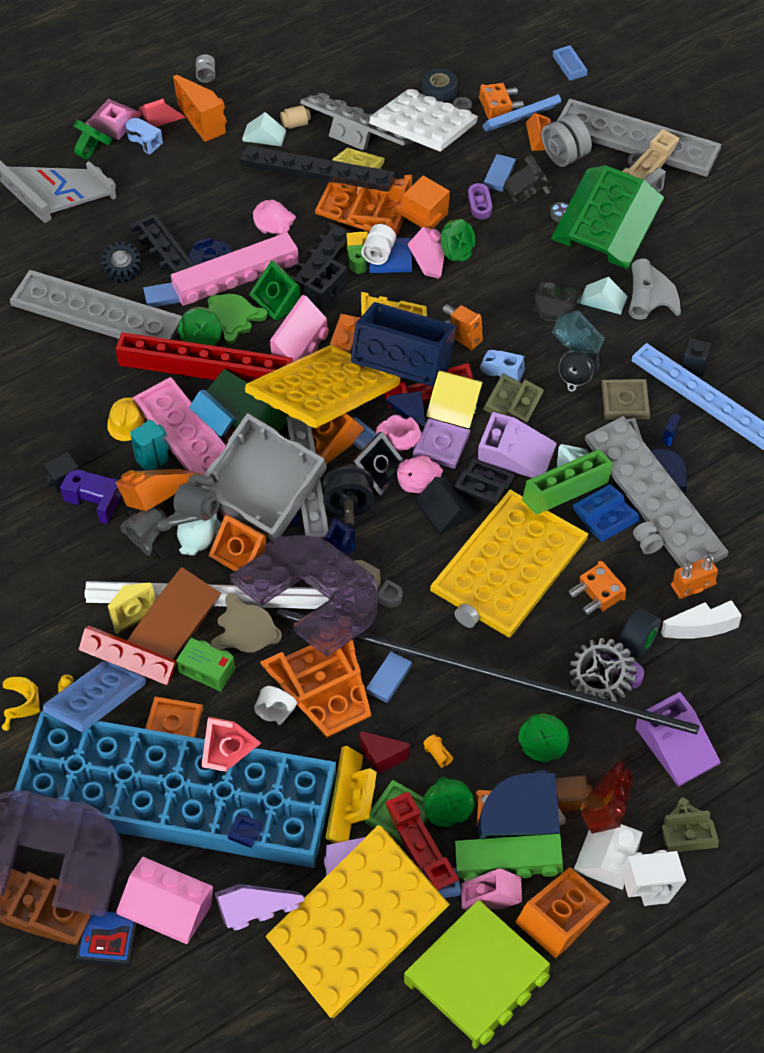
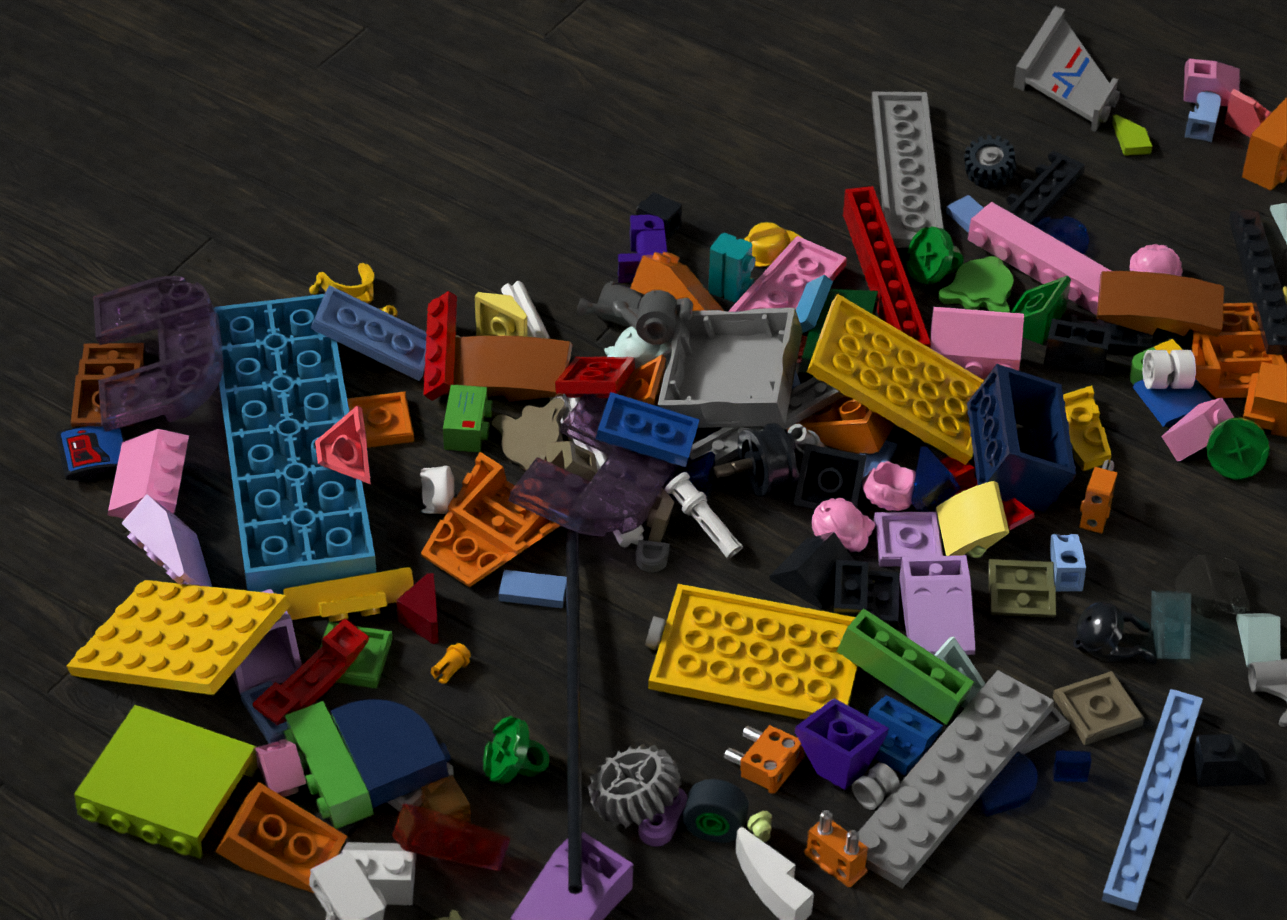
camera: 65 degrees right, 10 degrees down
green tile [73,119,112,159] -> none
clear blue tile [227,813,263,848] -> none
green tile [422,777,474,827] -> none
none -> dark tan slope [545,441,598,482]
none -> red plate [555,357,635,398]
none -> blue plate [595,392,700,467]
none -> white pin [665,472,743,559]
none -> yellowish green arm [747,811,772,842]
none -> light grey pin [788,424,828,454]
none -> dark purple slope [795,698,889,790]
none -> dark orange slope [1097,271,1224,337]
none -> lime tile [1112,115,1152,156]

